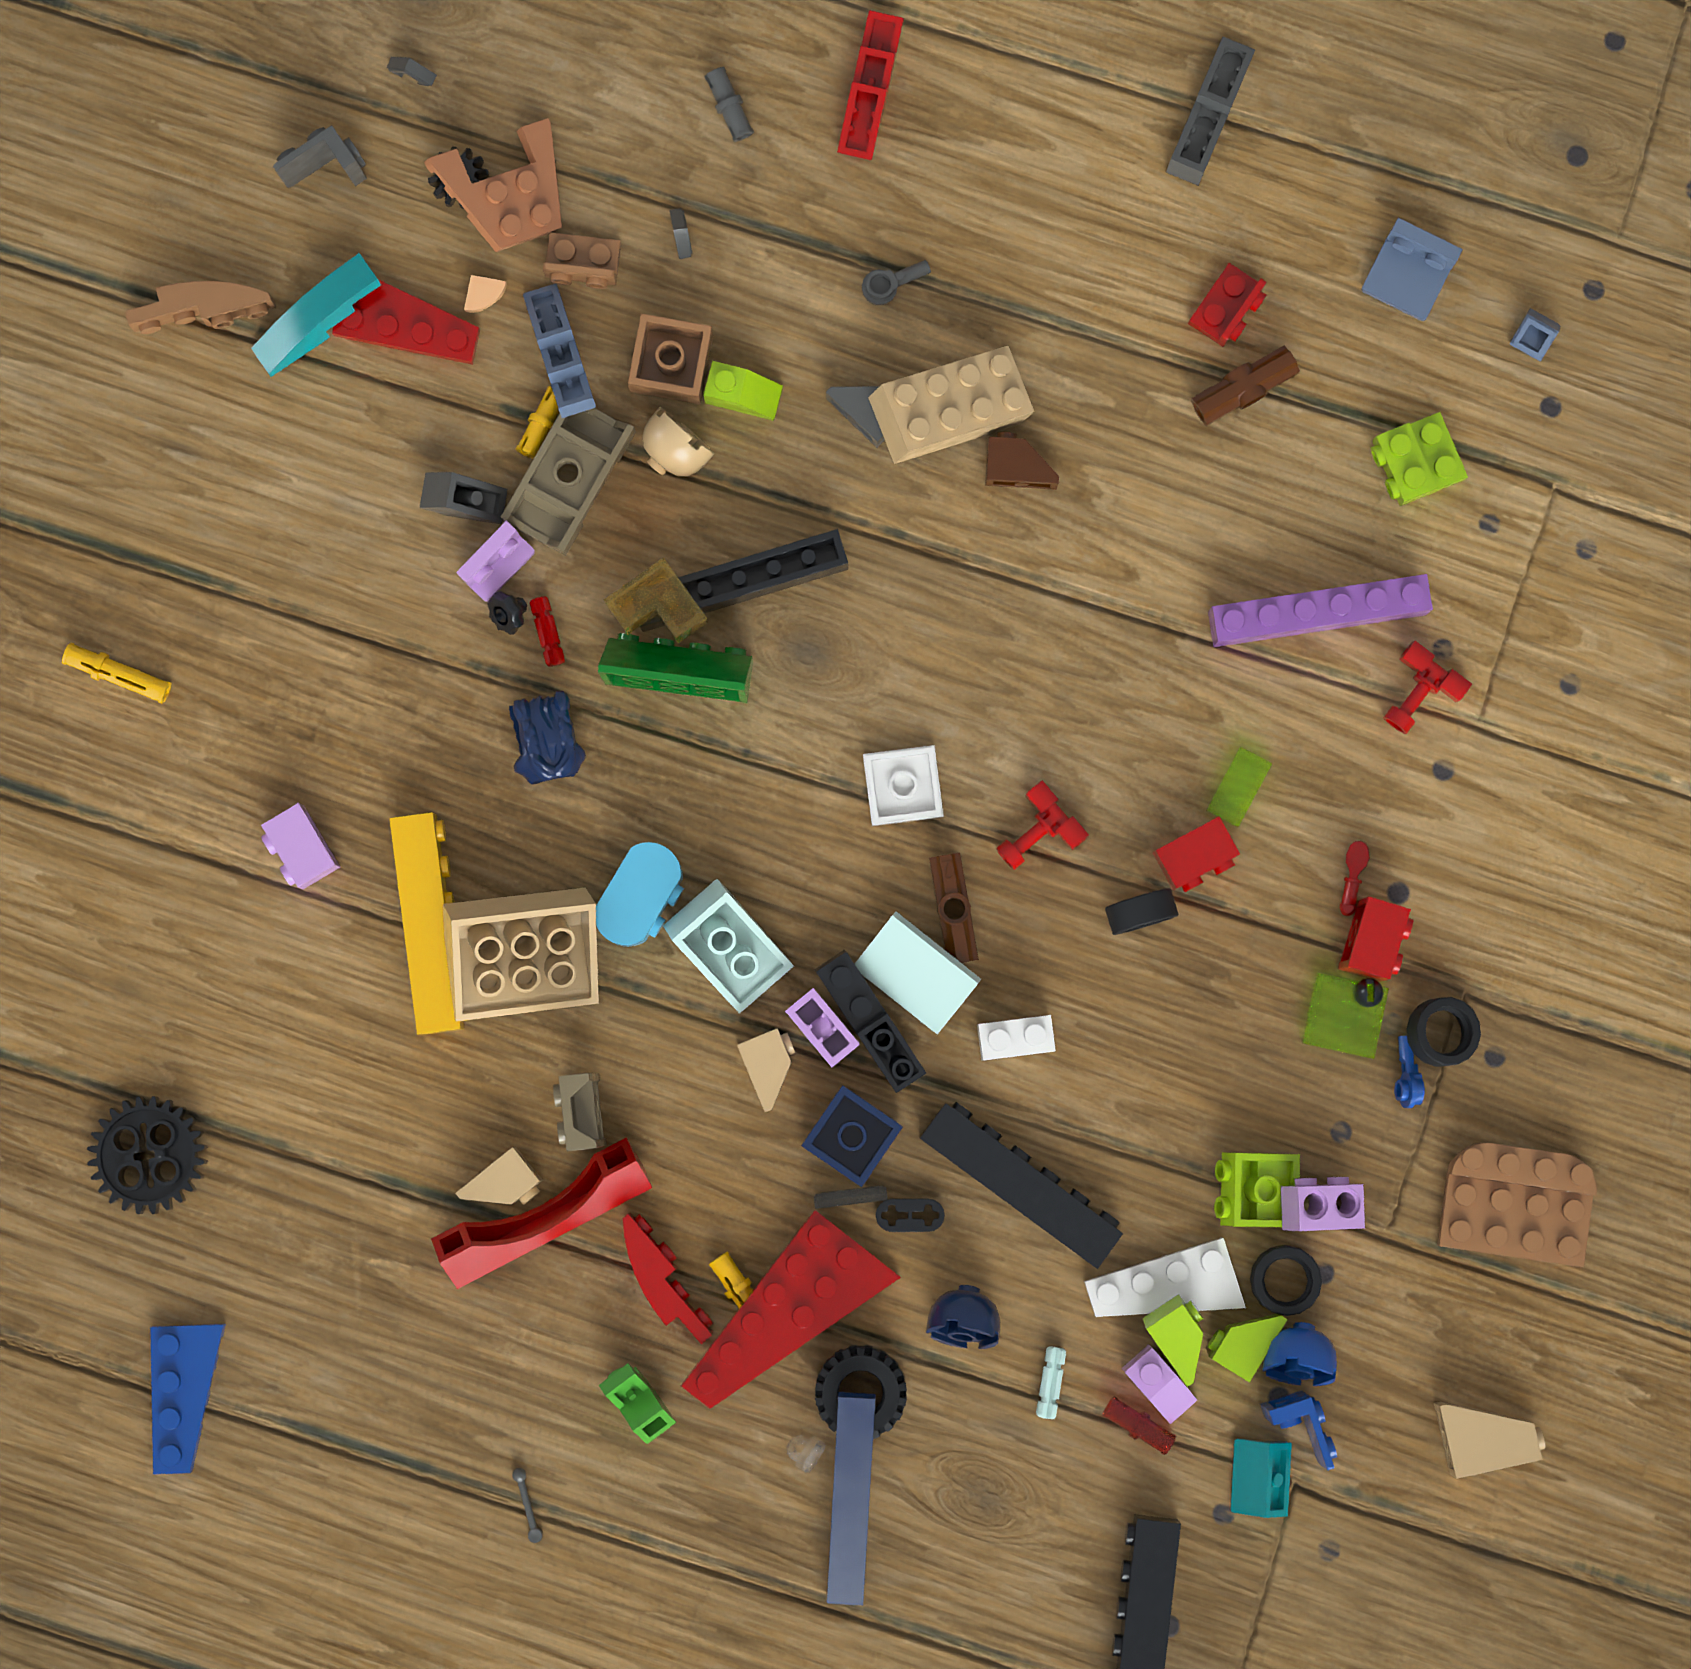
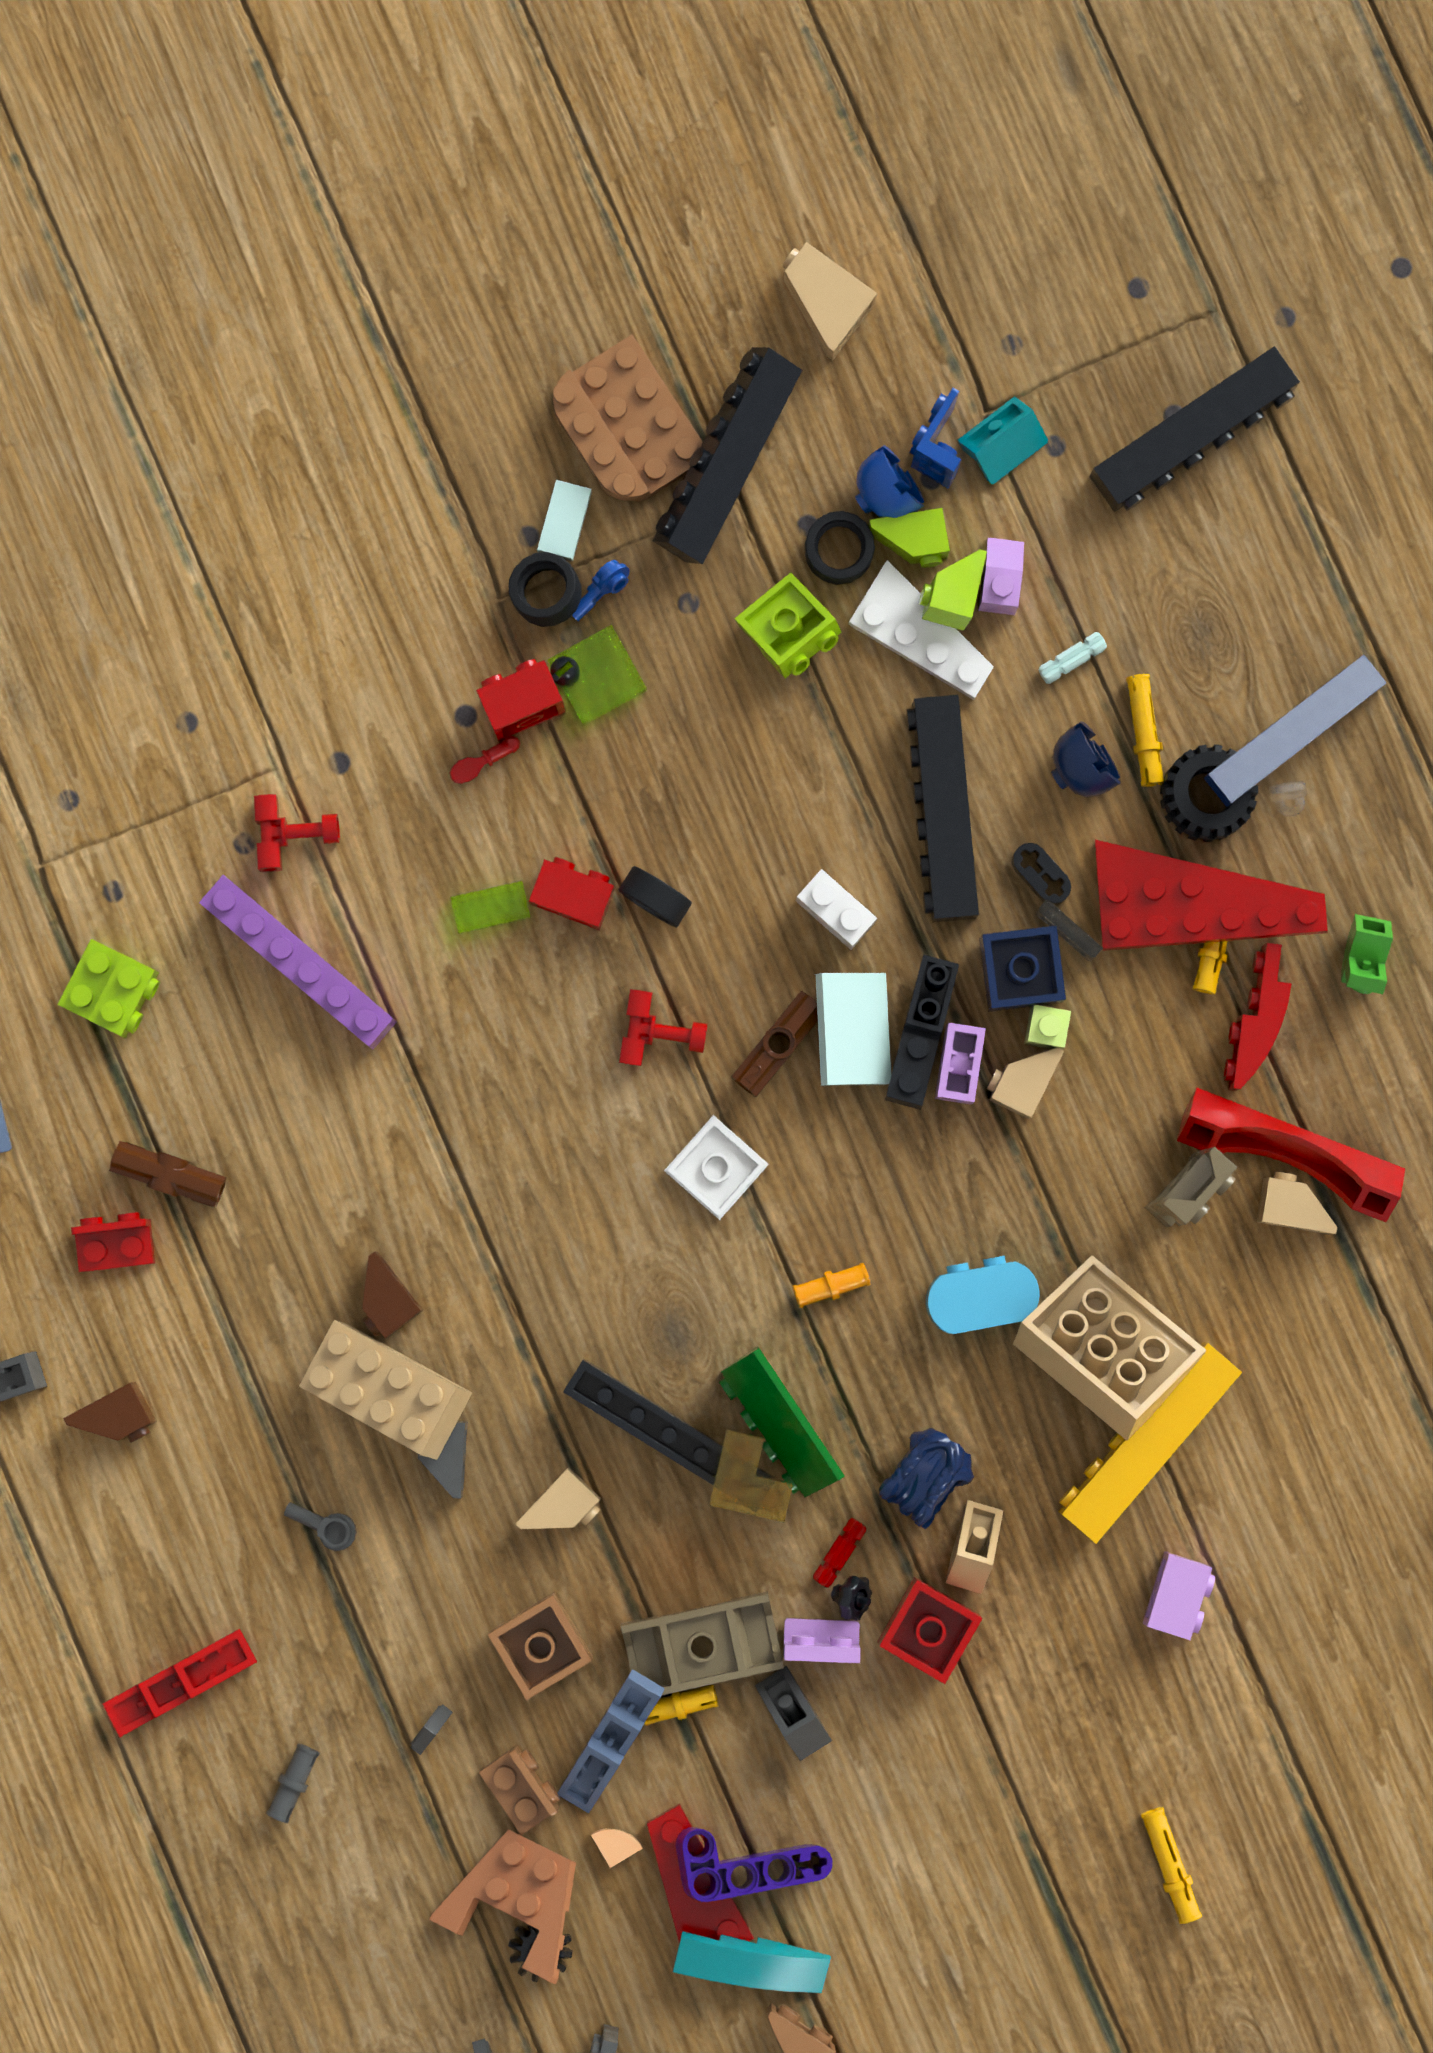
camera: 135 degrees left, 0 degrees up
tan cylinder [642,407,715,476] -> none
light aqua slope [663,879,794,1014] -> none
lime slope [704,360,783,421] -> none
clear red pin [1102,1396,1176,1455] -> none
lavender brick [1281,1177,1365,1231] -> none
none -> reddish brown slope [63,1382,157,1443]
none -> tan slope [515,1467,601,1529]
none -> light aqua tile [537,480,592,561]
none -> black brick [652,347,803,564]
none -> dark purple beam [676,1827,833,1902]
none -> light orange pin [792,1263,871,1308]
none -> red brick [877,1576,983,1684]
none -> tan slope [946,1500,1003,1594]
none -> yellowish green brick [1024,1004,1071,1049]
none -> yellow pin [1126,674,1165,787]

